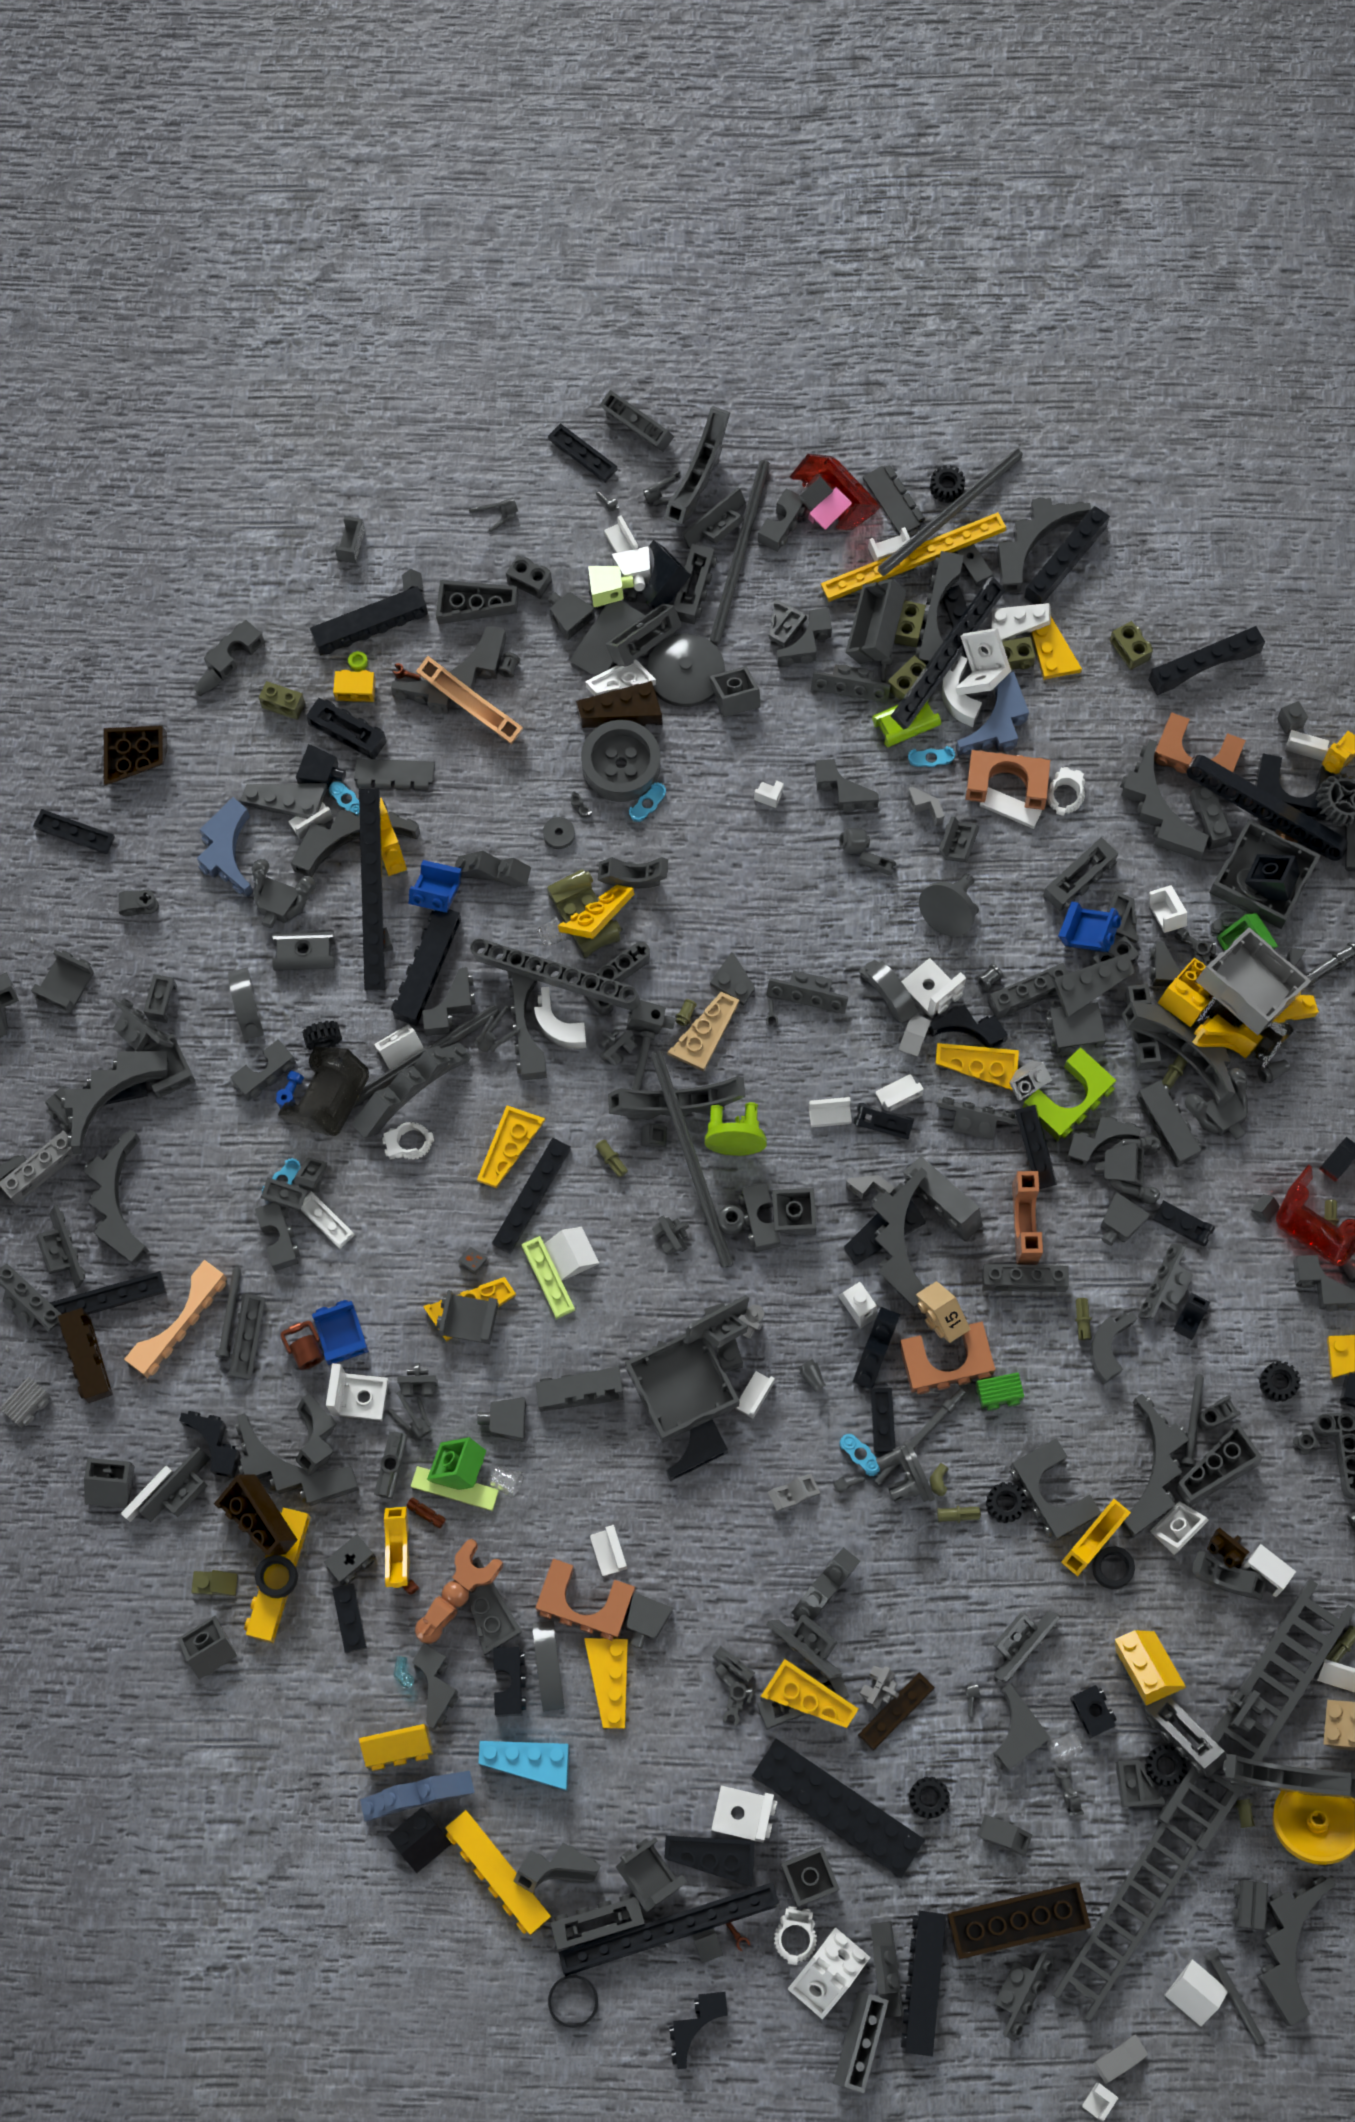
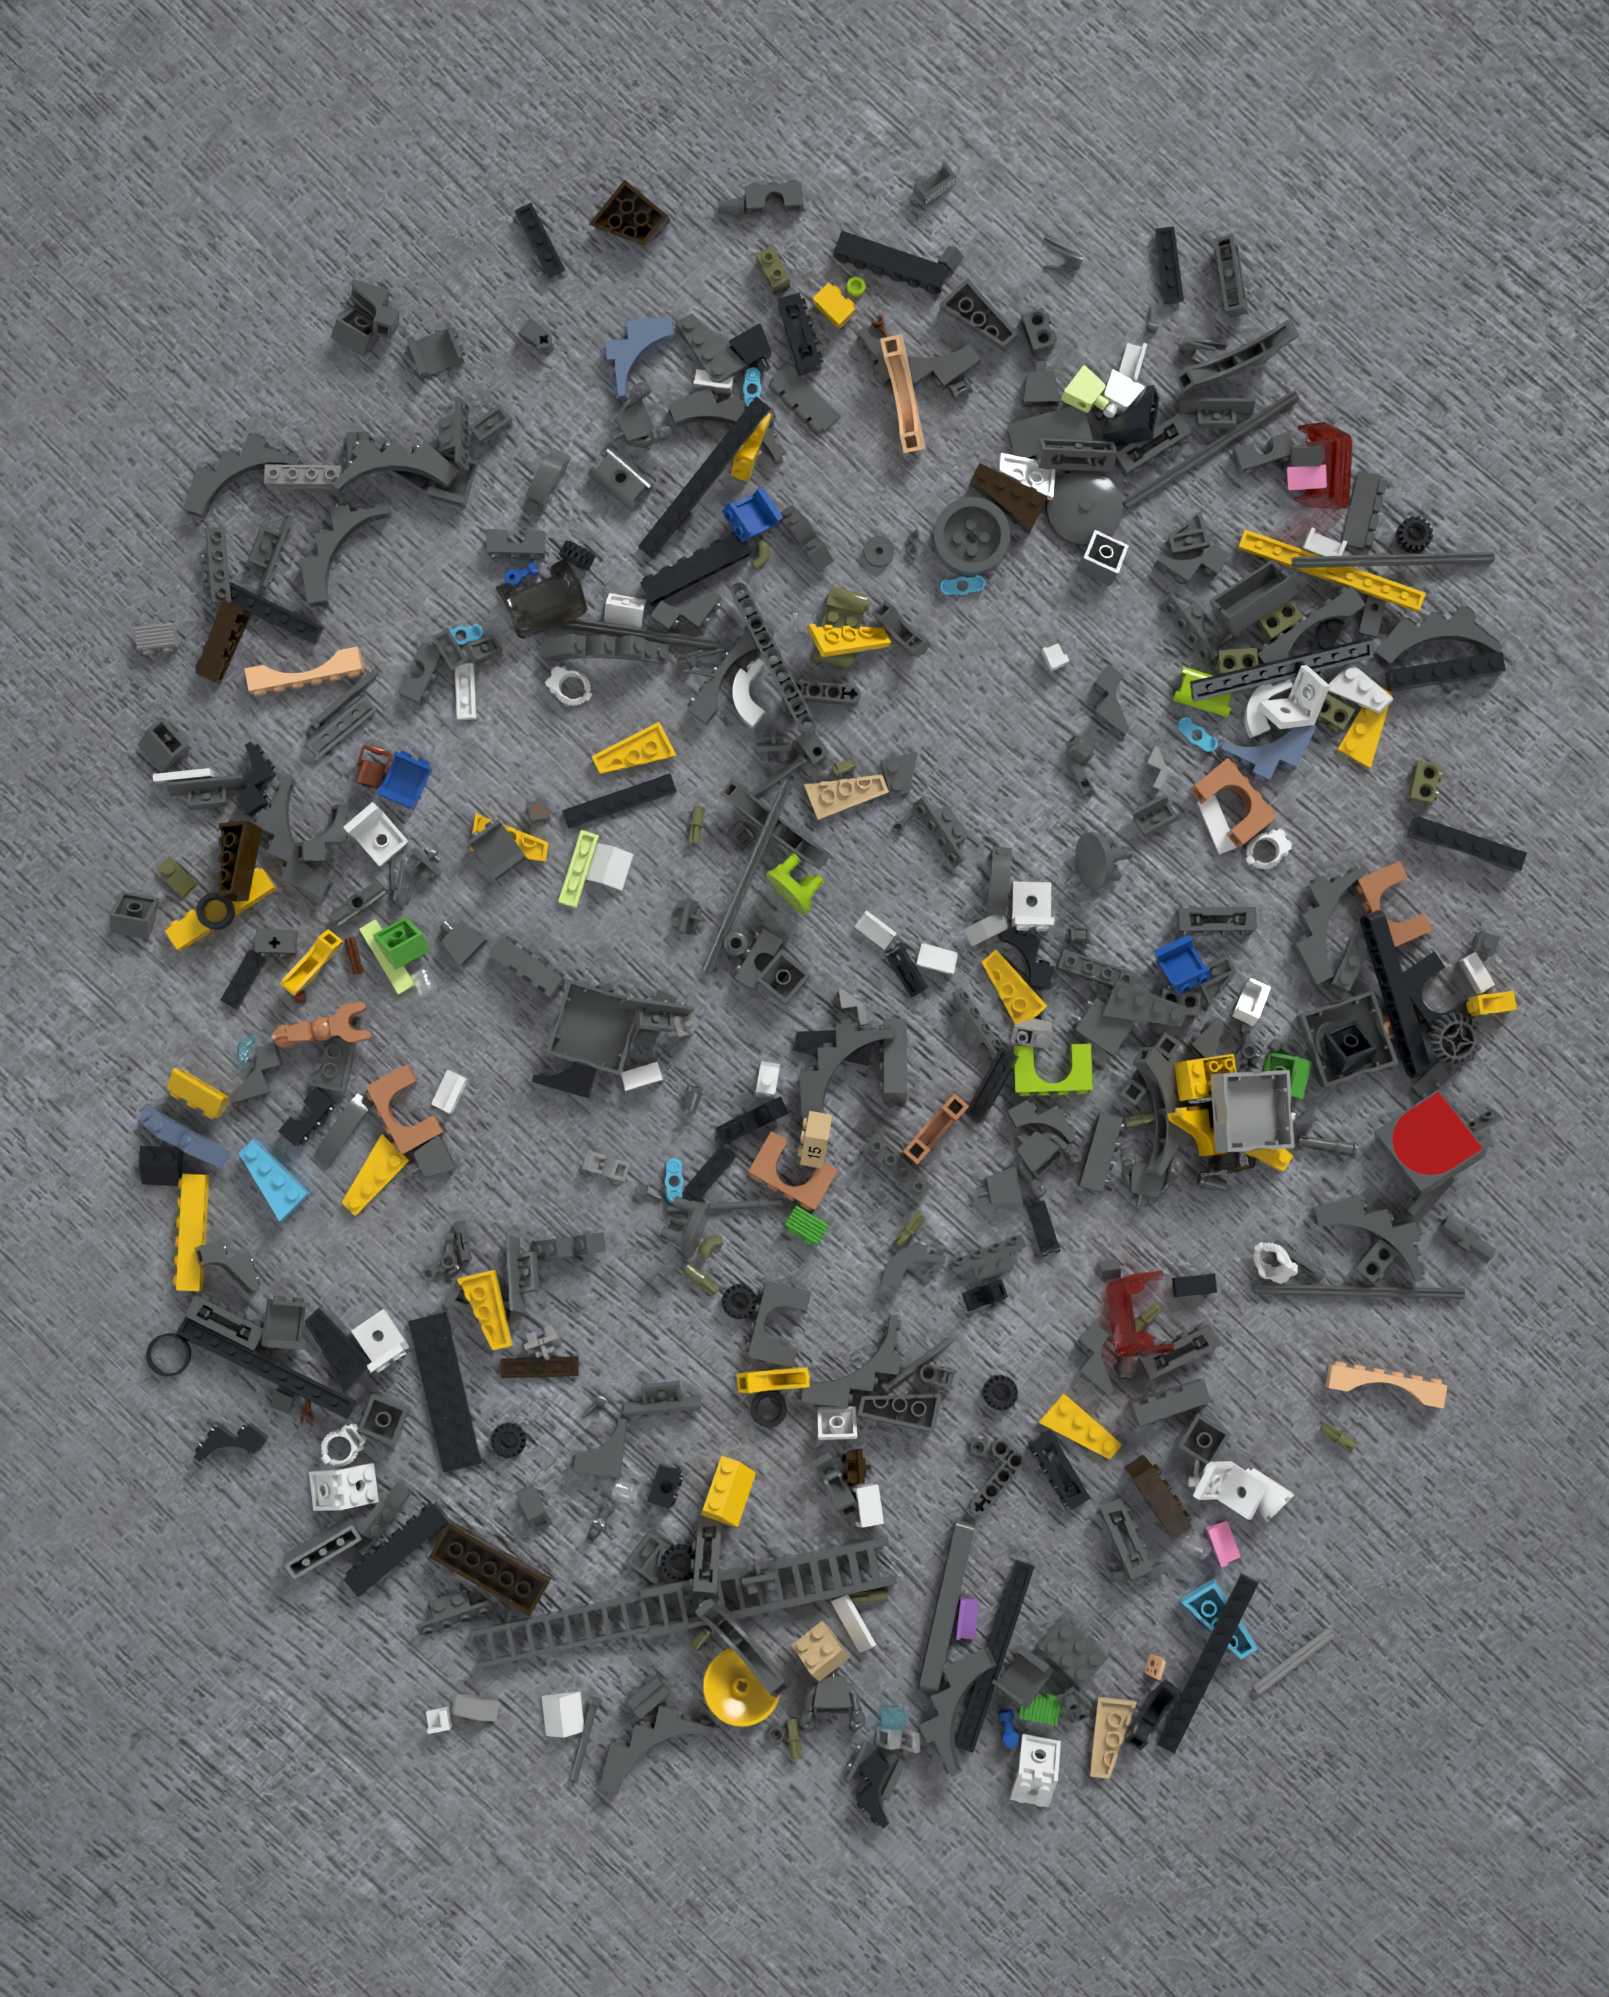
camera: 40 degrees right, 15 degrees up
none -> olive arm [751,541,770,570]

